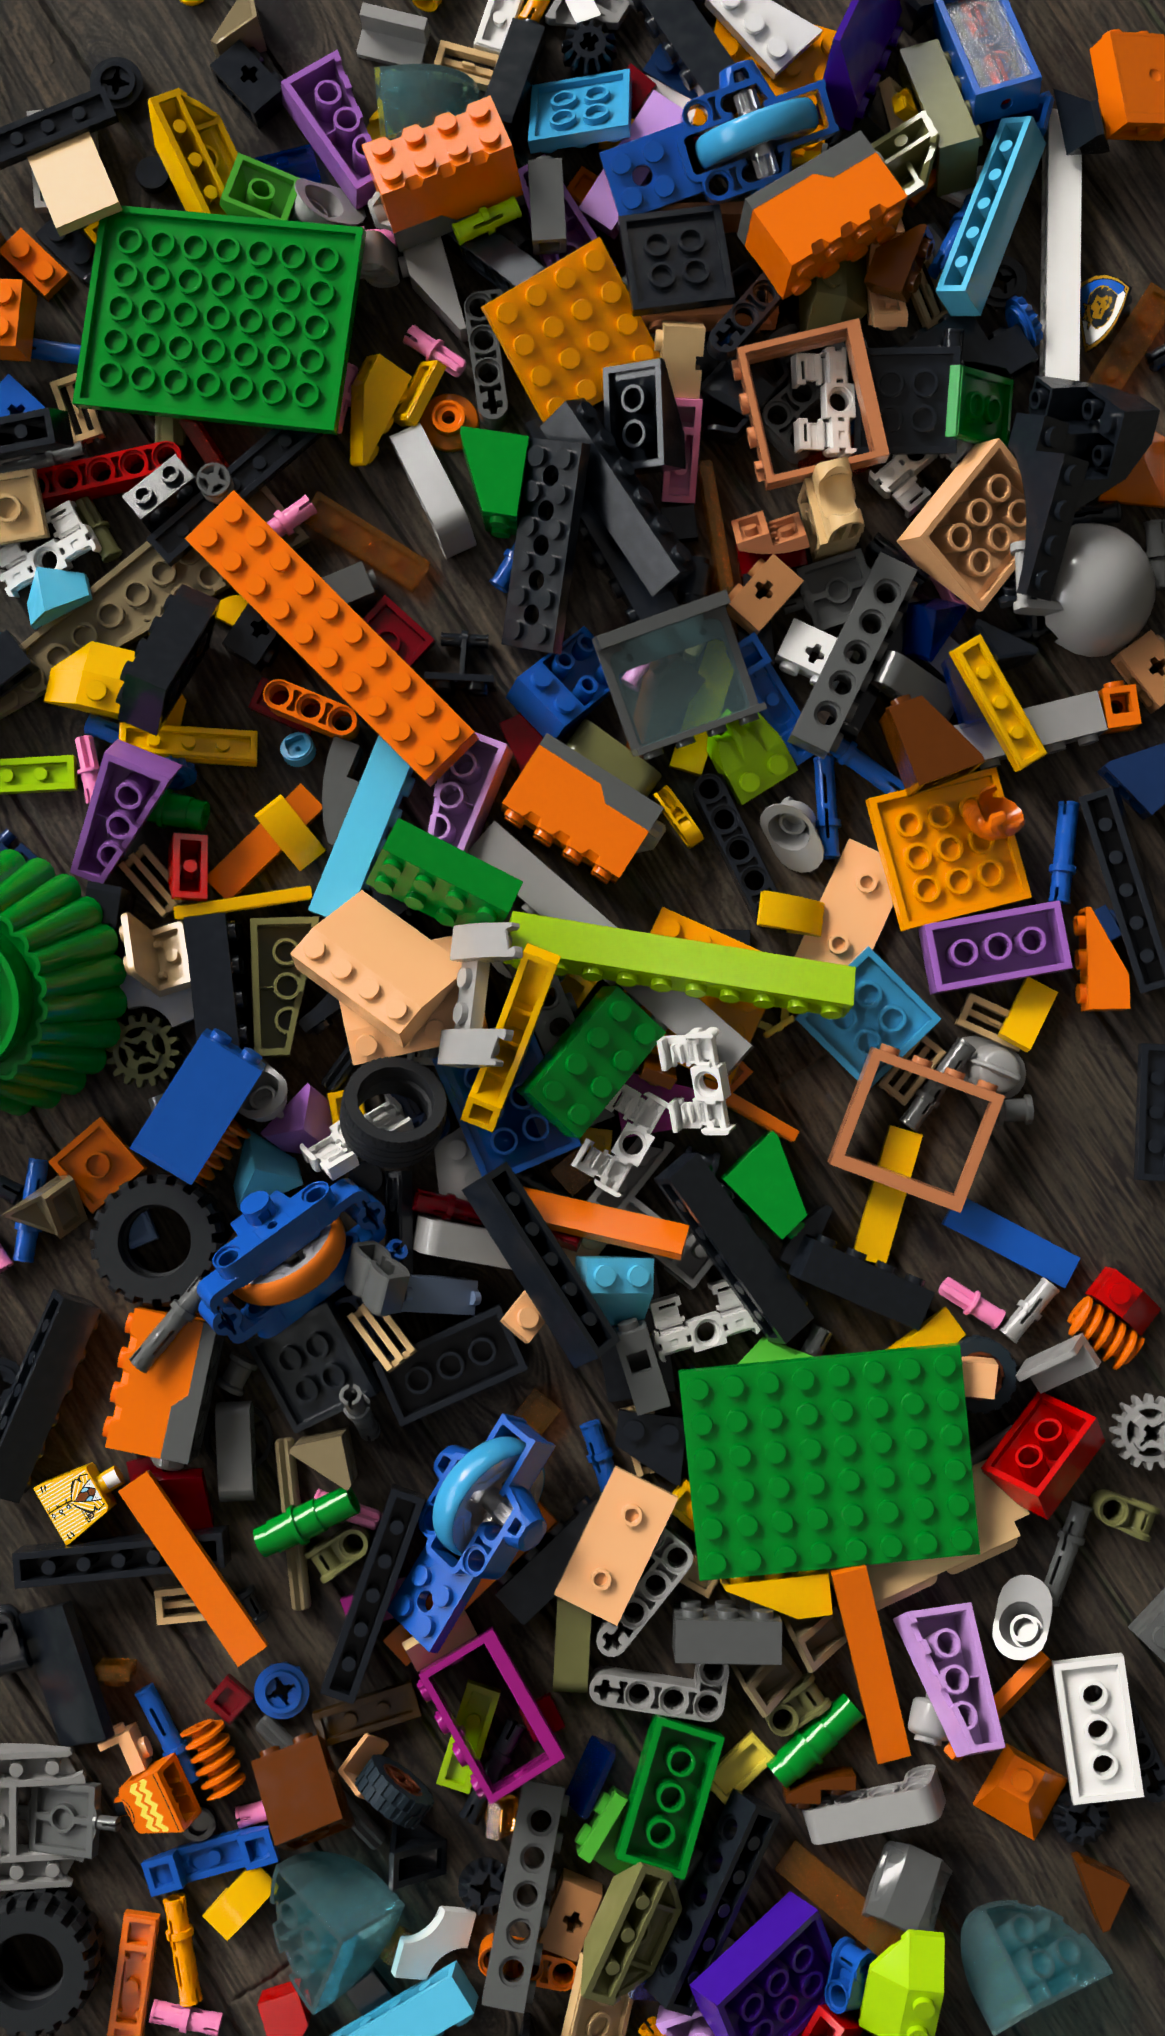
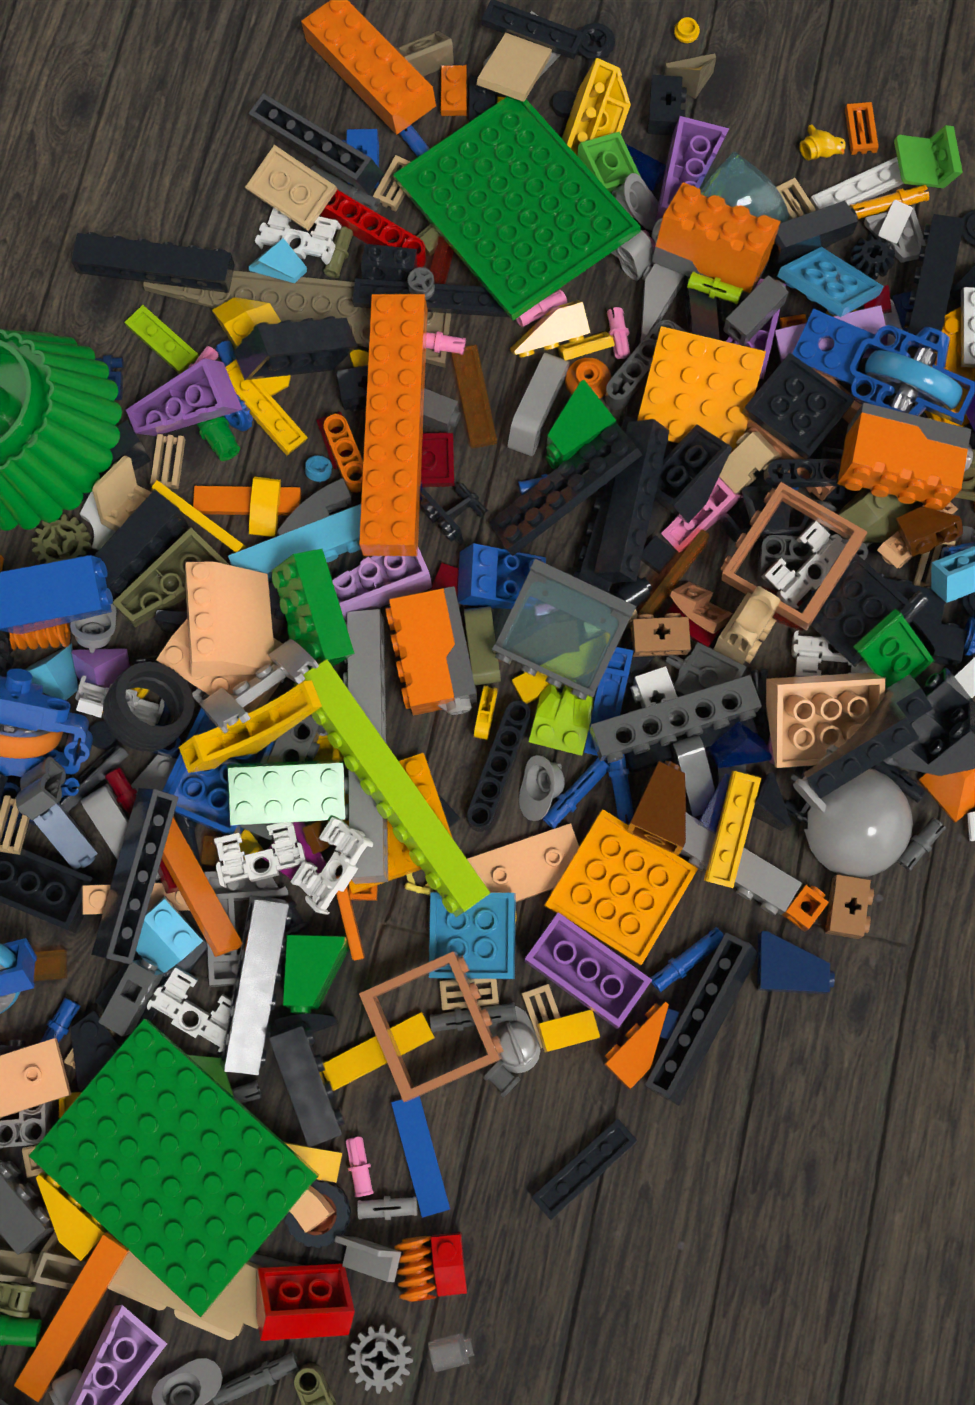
camera: 50 degrees right, 10 degrees down
red slope [168,833,208,902] -> none
light grey panel [356,2,430,72] -> none
yellow slope [757,890,825,937] -> none
orange hair [963,785,1025,841] -> none

